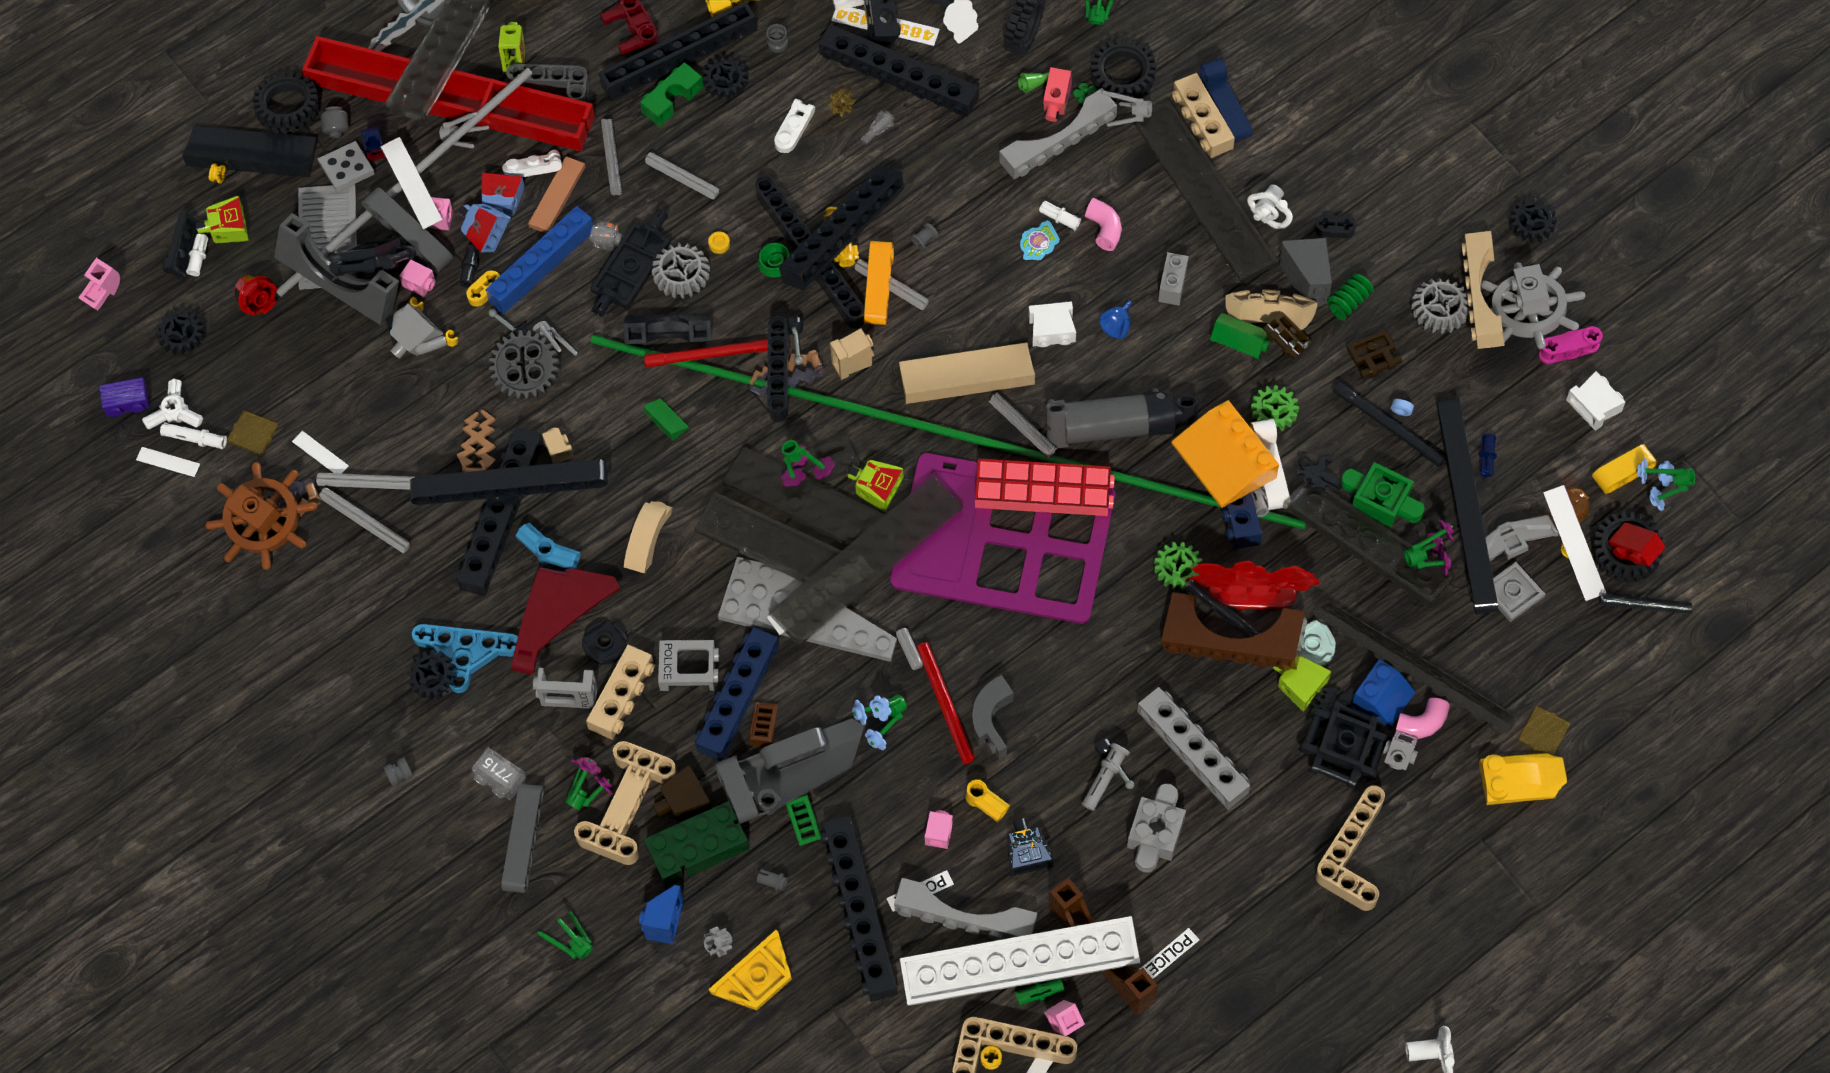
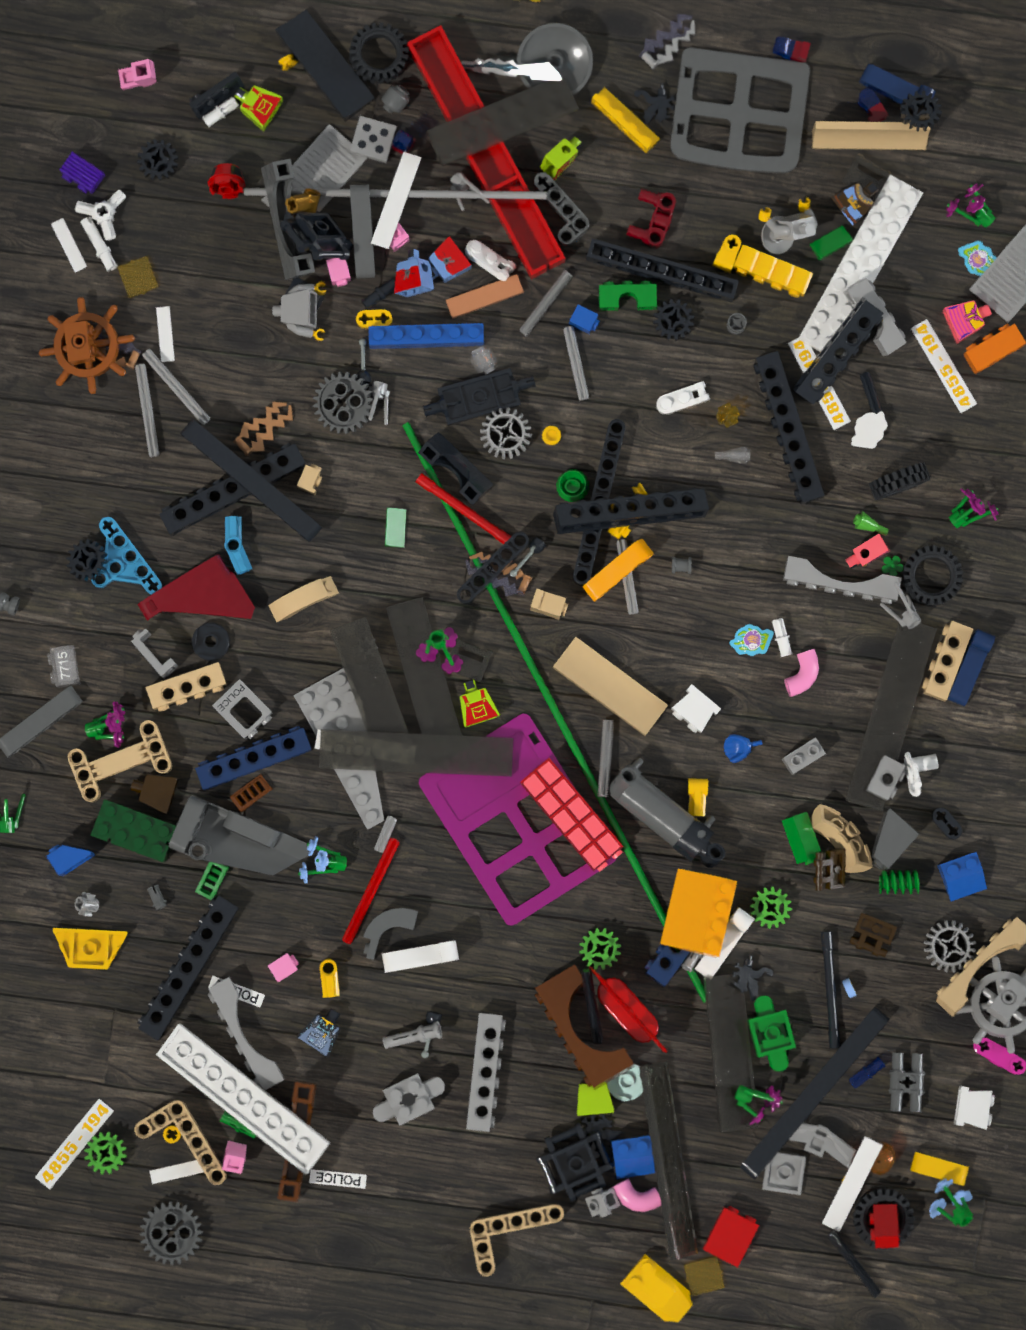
camera: 40 degrees right, 20 degrees up
none -> pearl gold piece [285,188,321,214]
none -> white beam [382,940,459,973]
none -> blue brick [569,304,600,334]
none -> yellow piece [688,778,708,816]
none -> red brick [702,1206,759,1267]
none -> light grey brick [866,755,906,801]
none -> dark grey pin [888,1052,926,1112]
none -> blue slope [937,852,987,902]

